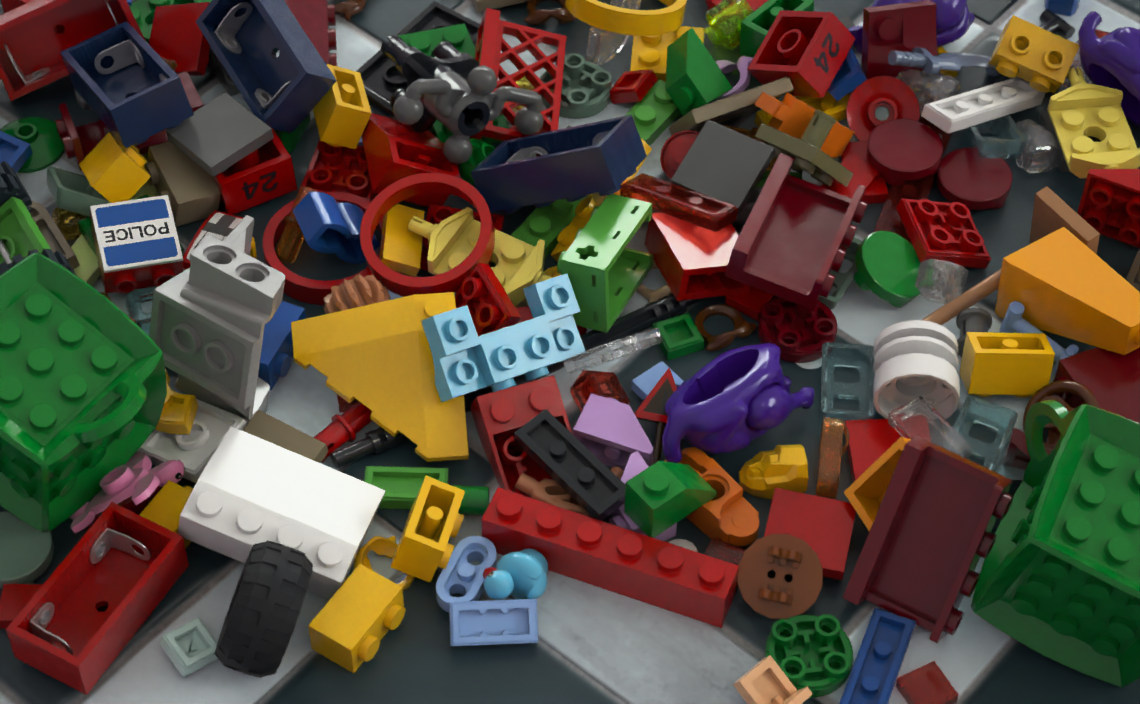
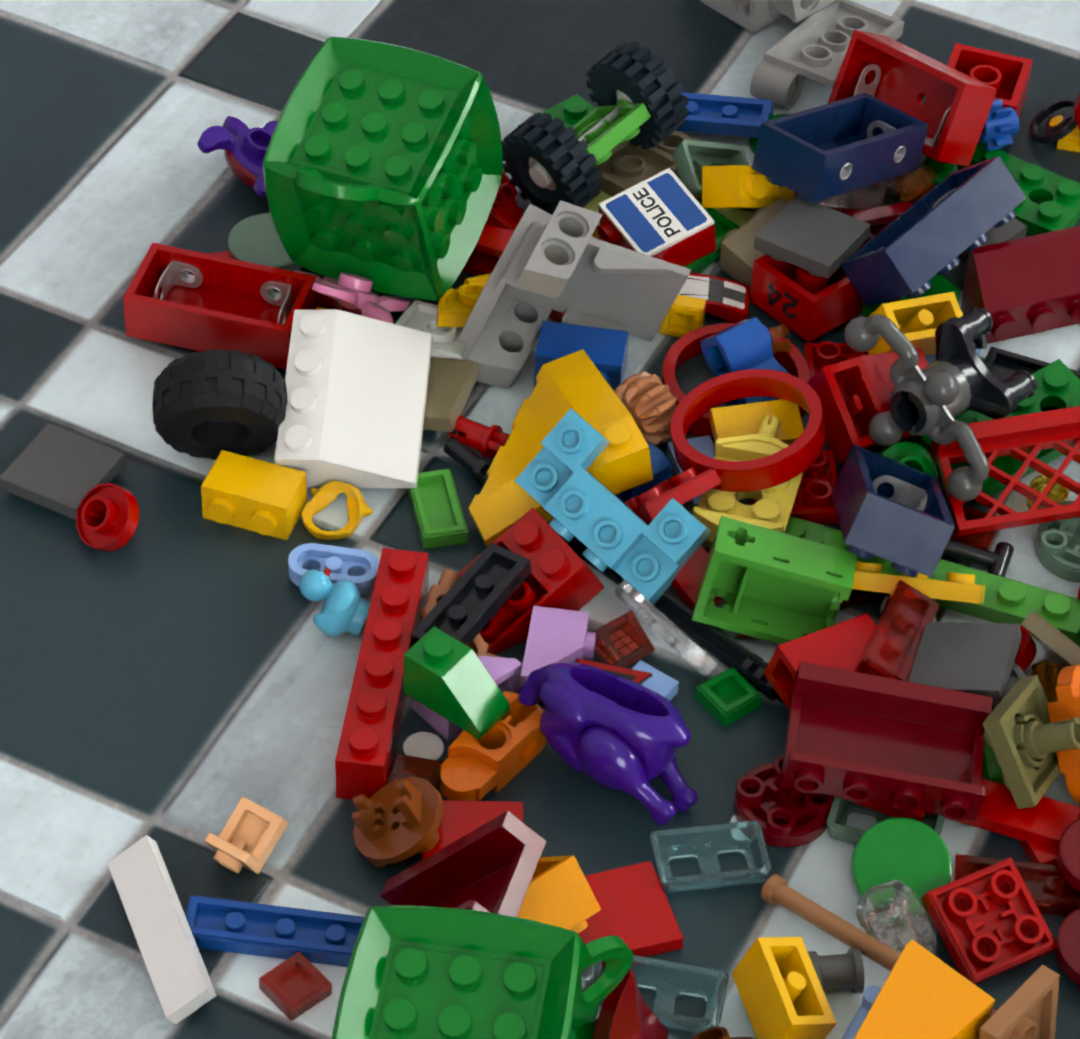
camera: 75 degrees right, 5 degrees down
yellow brick [390,476,465,582] -> none
light blue plate [449,599,538,646] -> none
green hinge [452,485,490,516] -> none
reddish brown piece [695,304,757,351] -> none
yellow rock [739,444,809,499] -> none
green tile [765,614,853,697] -> none
clear orange piece [815,417,850,500] -> none
white wheel [873,320,960,425] -> none
clear tile [888,395,972,459] -> none

